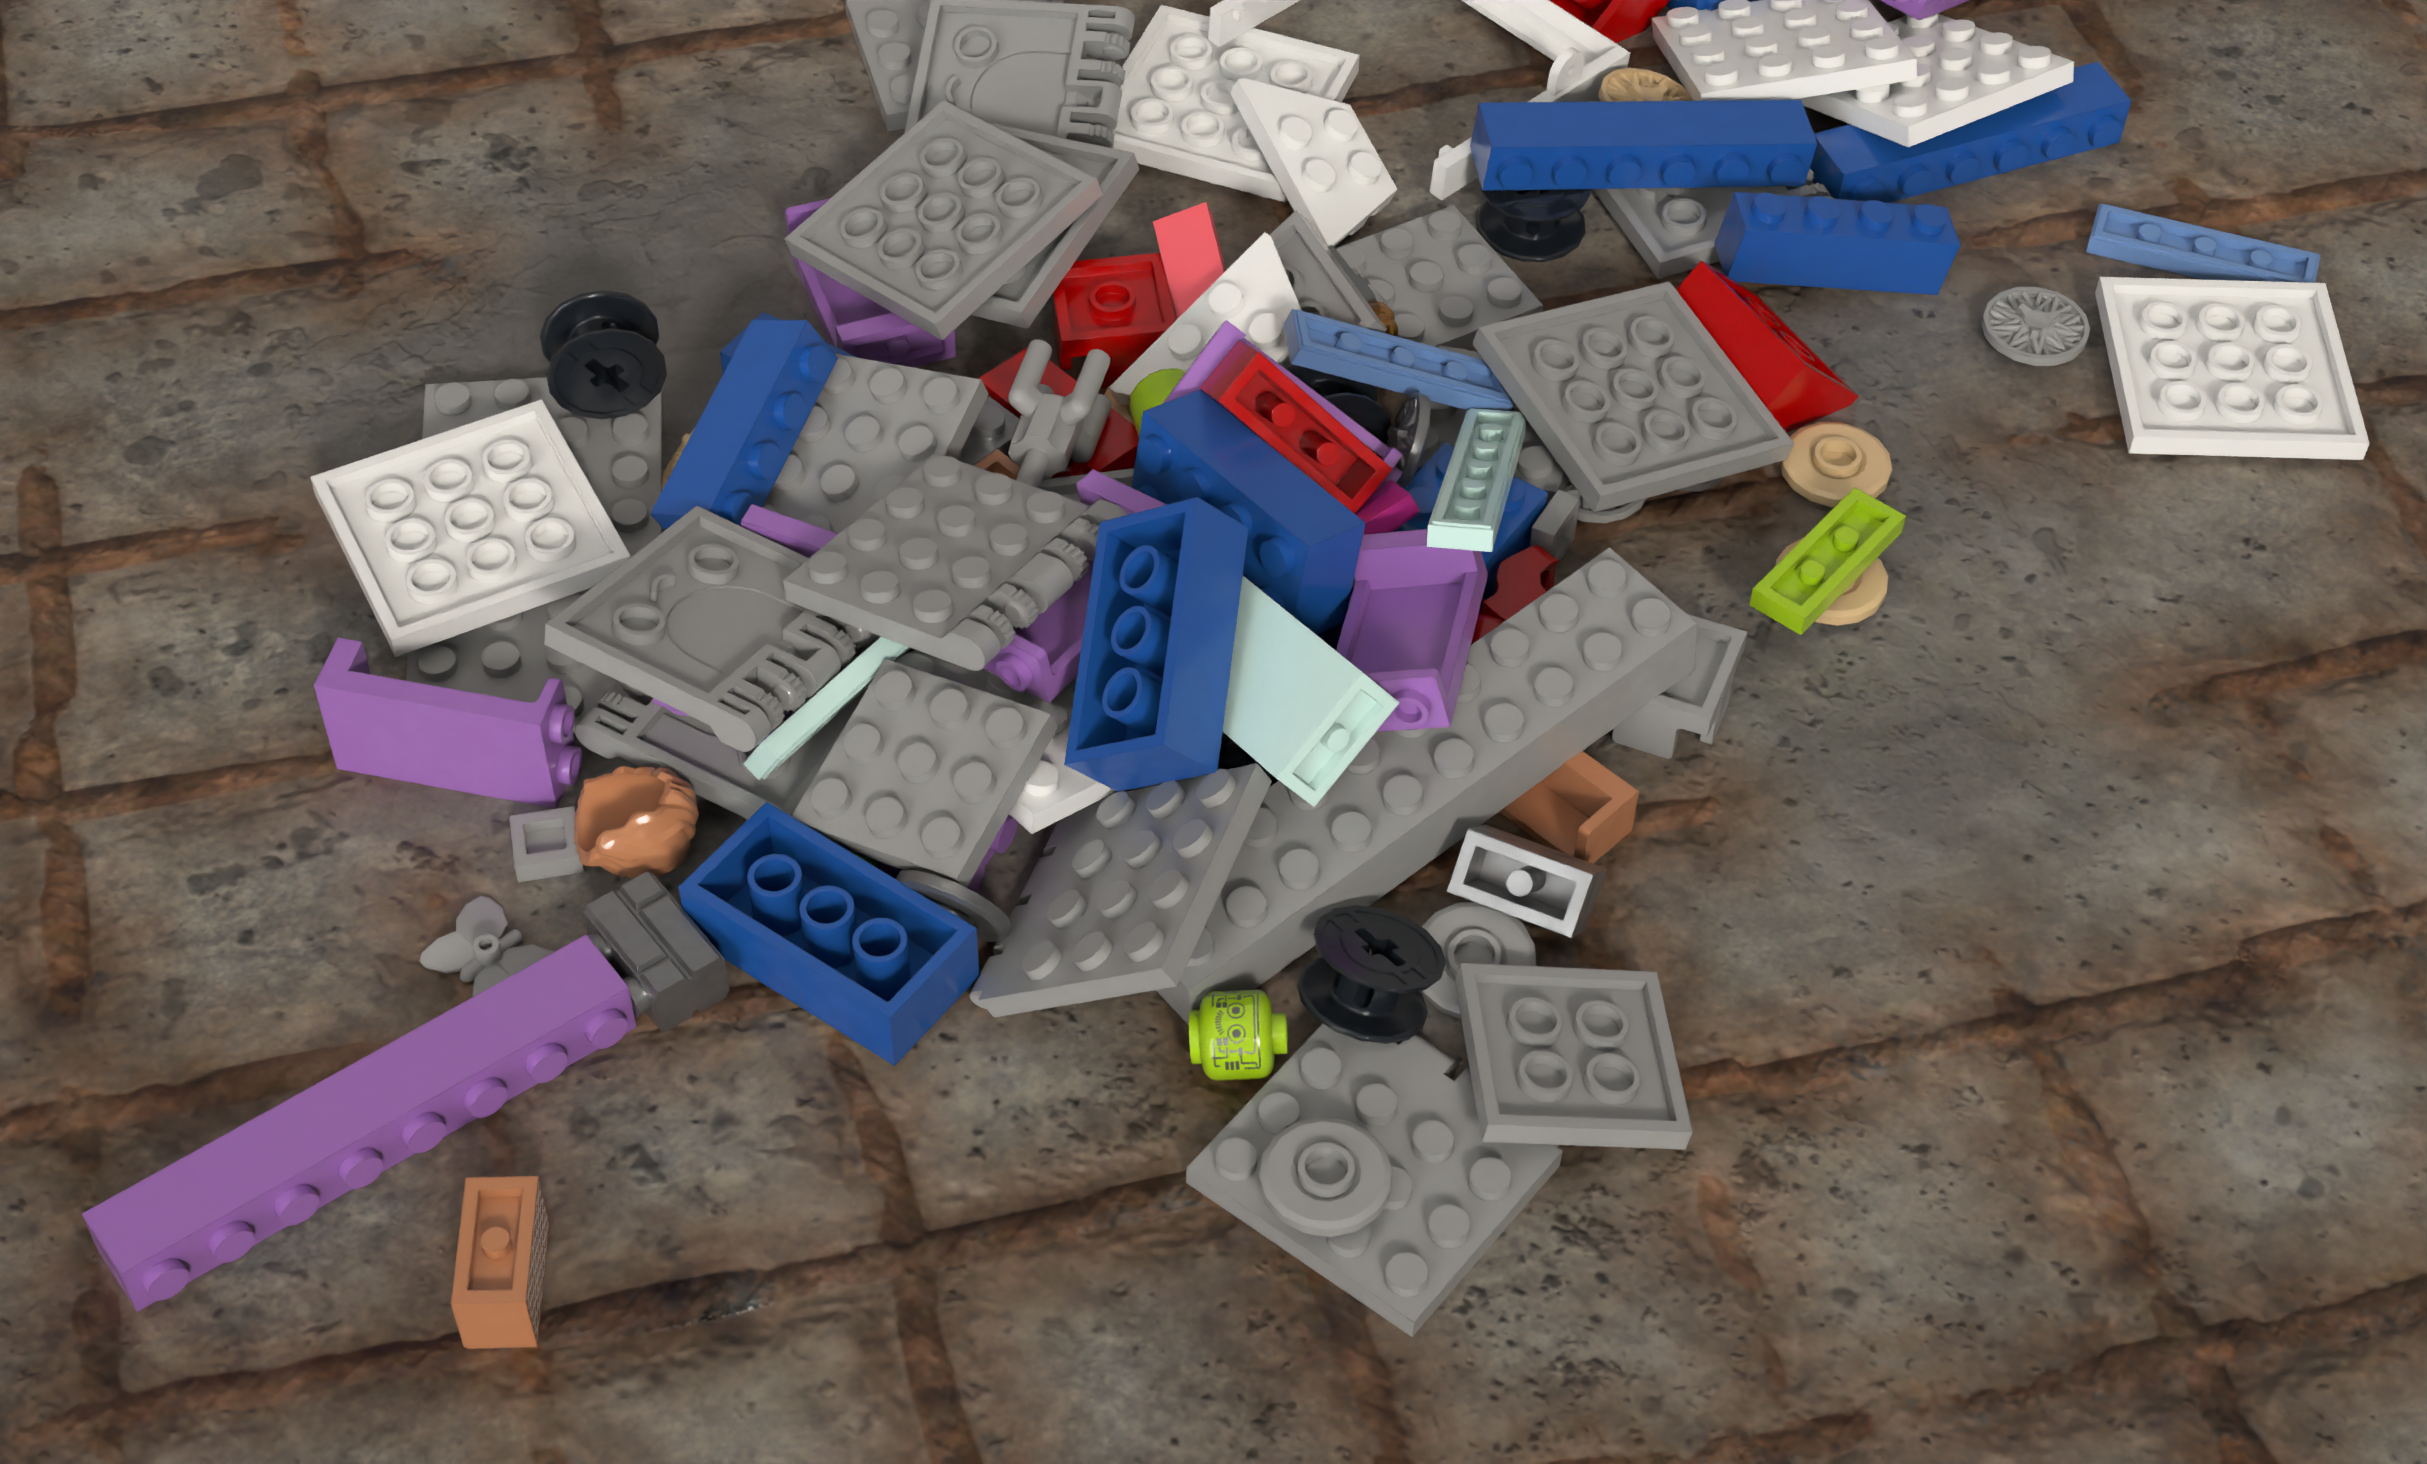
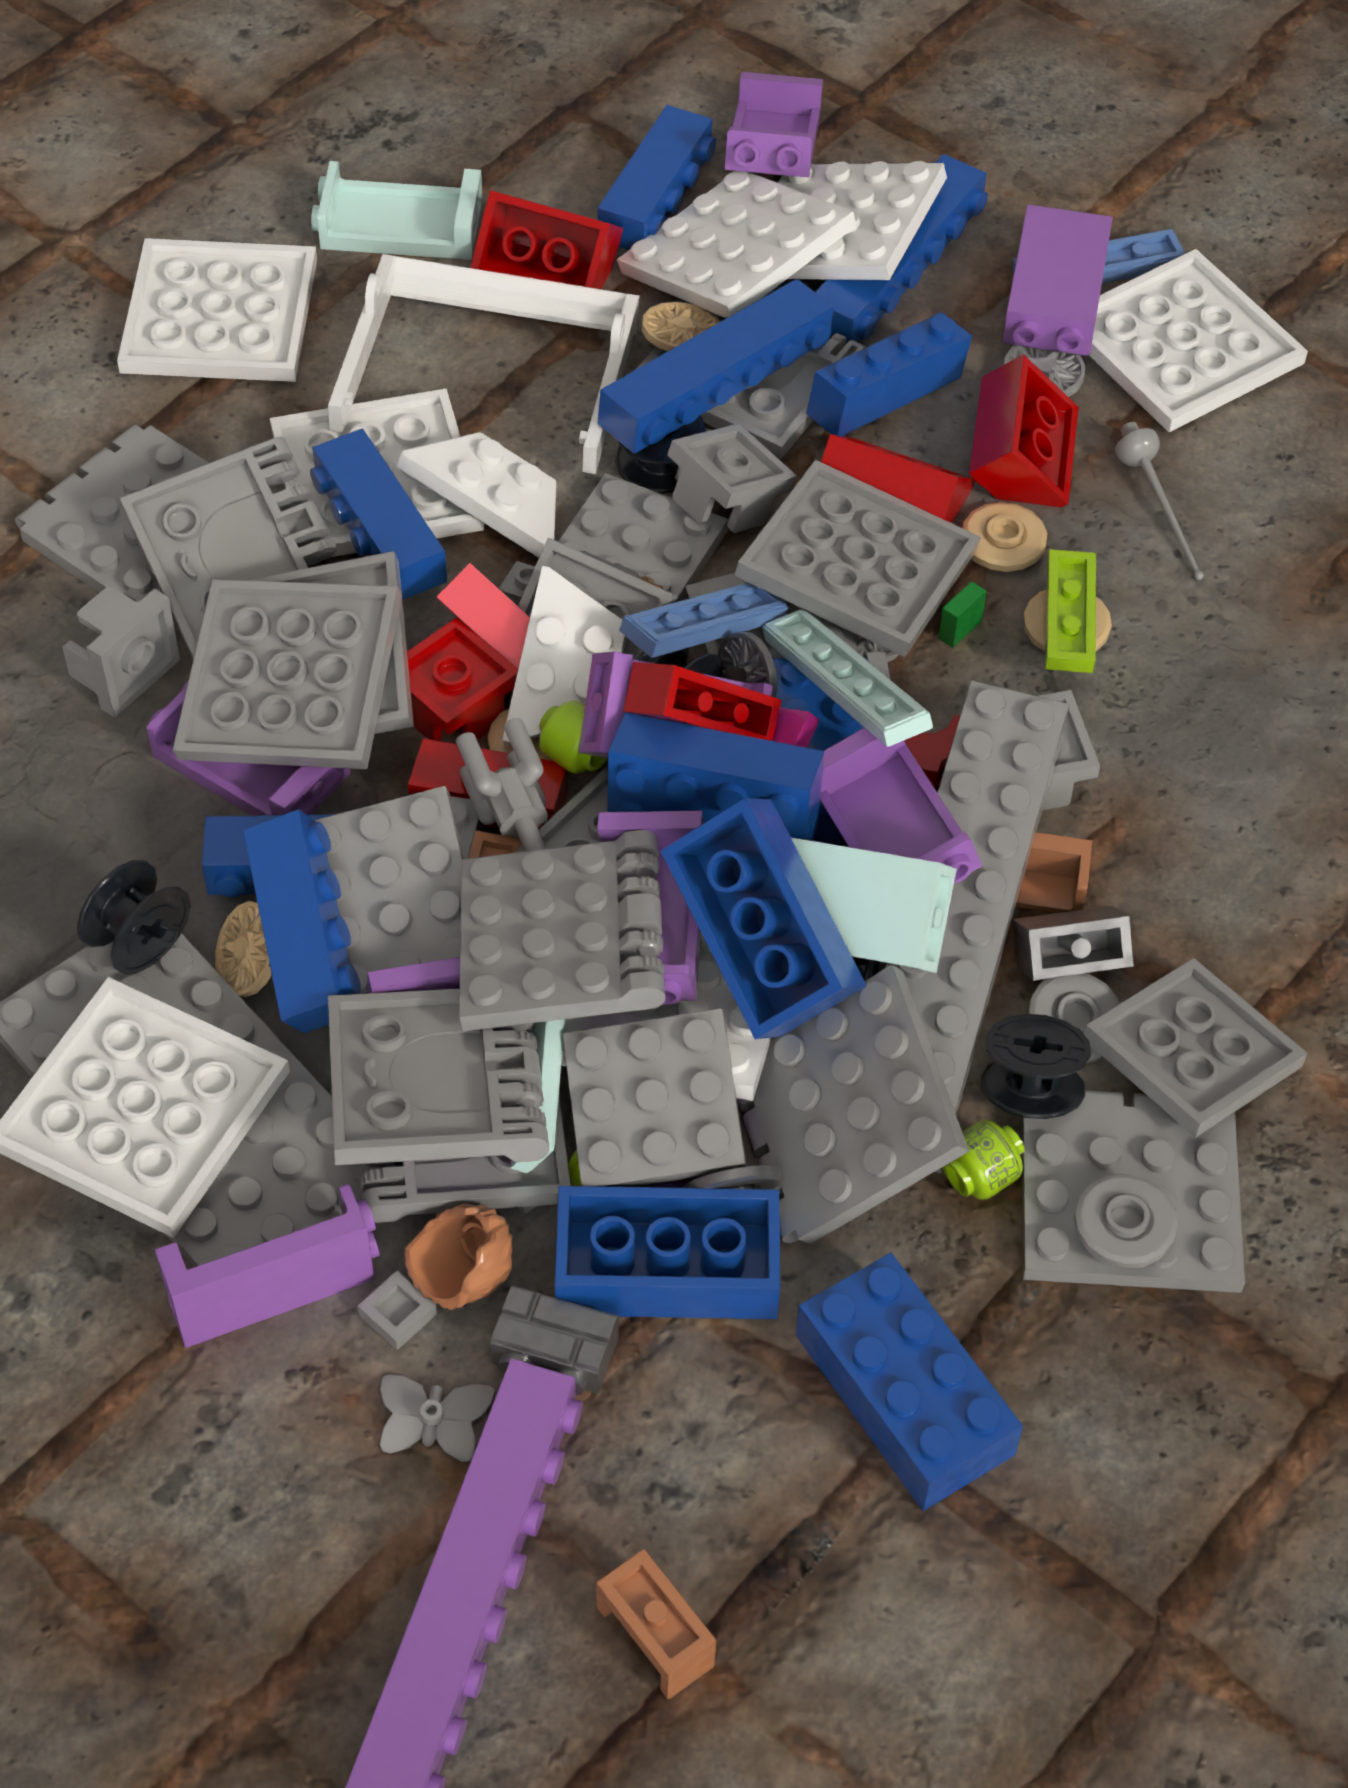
camera: 35 degrees left, 5 degrees up
none -> light grey panel [62,586,180,718]
none -> blue brick [310,428,447,600]
none -> light grey panel [667,423,797,533]
none -> blue brick [795,1252,1023,1511]
none -> green tile [938,581,987,648]
none -> red slope [969,354,1079,508]
none -> medium lavender panel [1003,204,1113,355]
none -> light grey sword [1115,422,1204,580]

